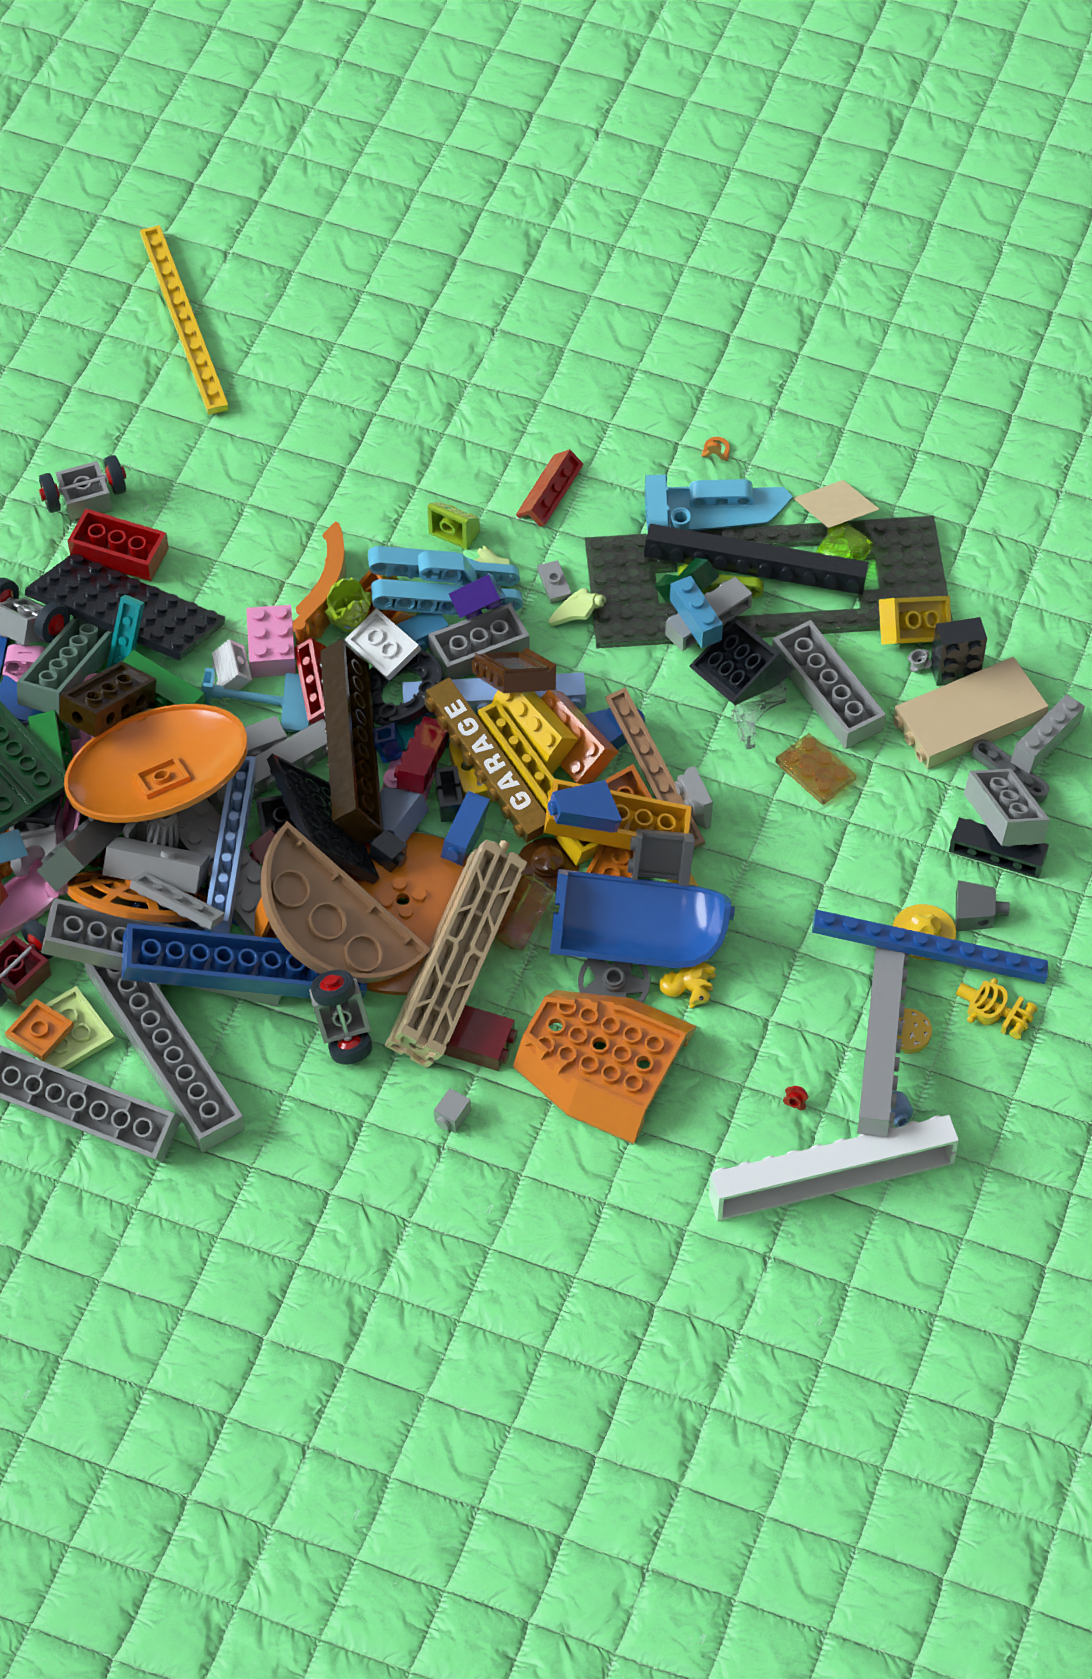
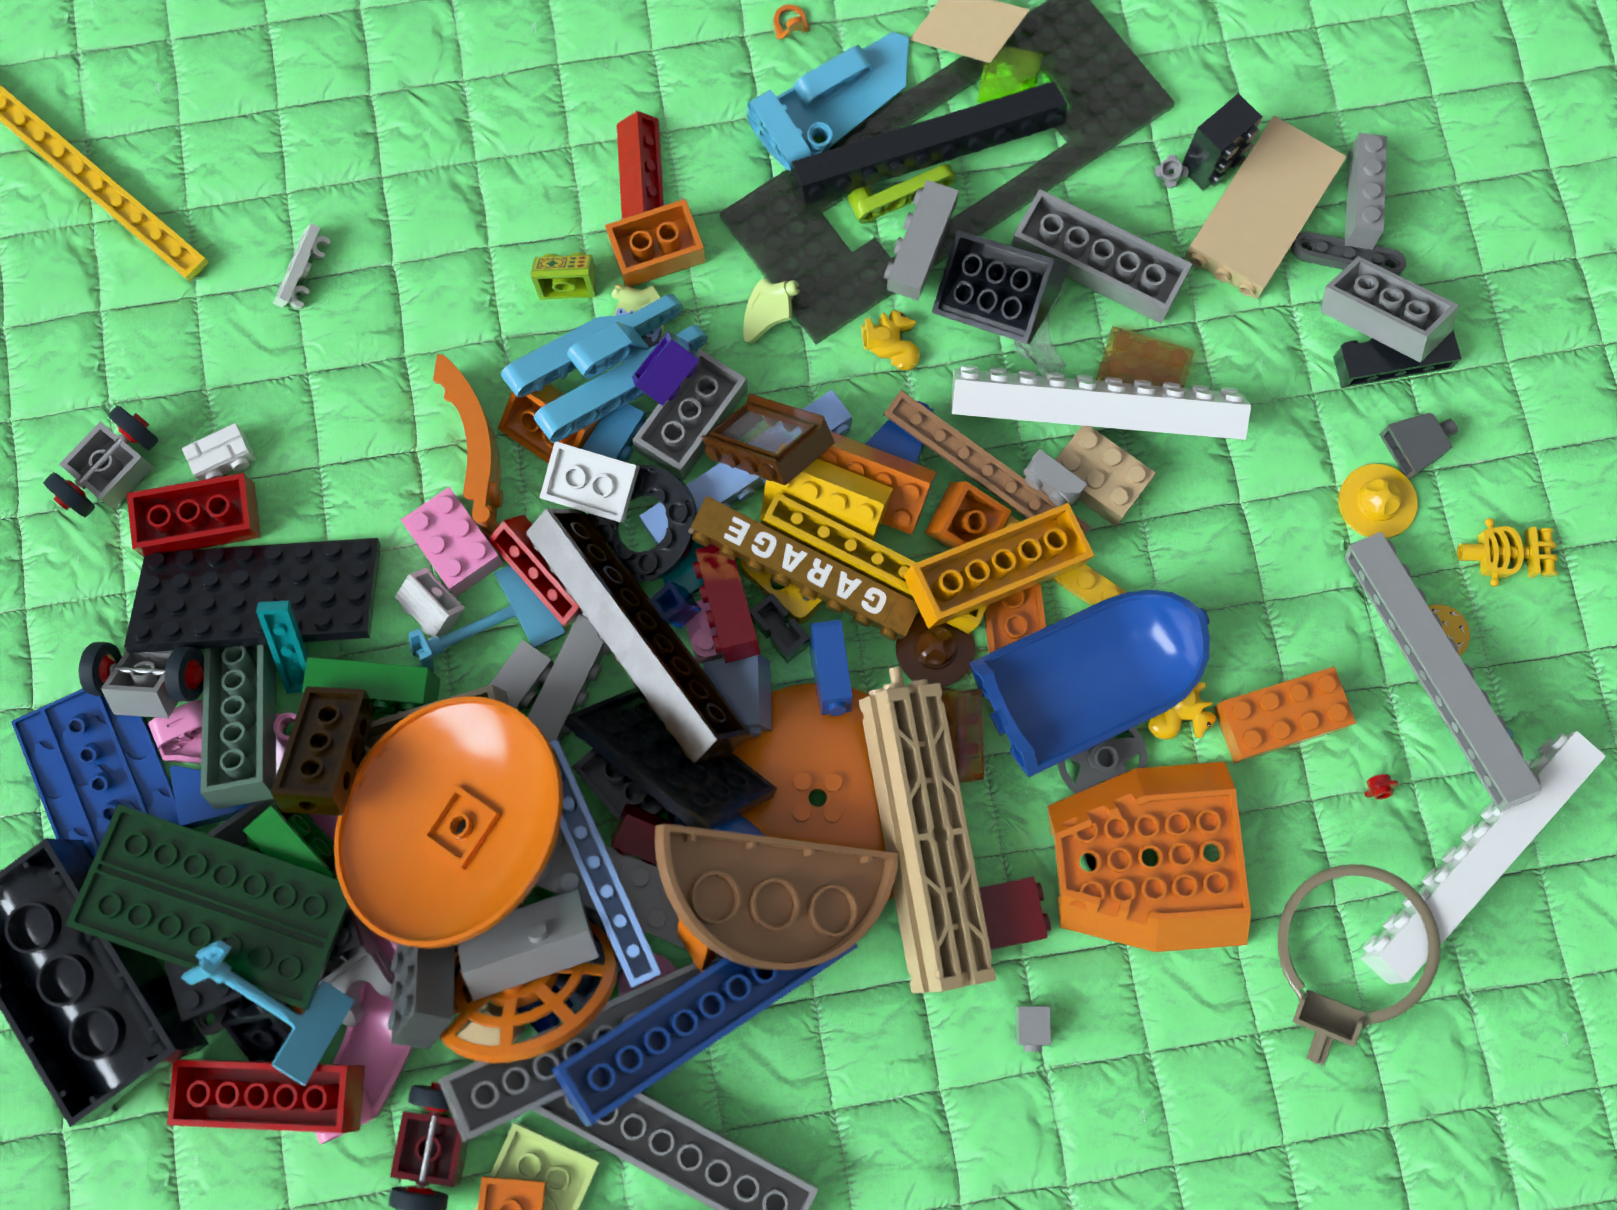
camera: 30 degrees left, 20 degrees up
light grey plate [130,872,225,930] -> none
brick [309,970,372,1065] -> none
lime head [325,577,372,632] -> none
black brick [369,830,408,873] -> none
light grey plate [537,560,572,604] -> none
blue slope [548,780,622,833] -> none
dark grey panel [627,829,695,886] -> none
dark green brick [654,558,719,603] -> none
dark azure brick [670,576,723,648] -> none
blue plate [812,909,1048,984] -> none
yellow slope [879,596,951,645] -> none
none -> white brick [182,423,256,480]
none -> white plate [273,223,331,309]
none -> orange brick [605,199,706,287]
none -> yellow animal [861,310,920,371]
none -> white brick [951,365,1251,440]
none -> tan brick [1056,426,1156,527]
none -> orange brick [1214,666,1356,764]
none -> dark tan brick [1278,864,1440,1066]

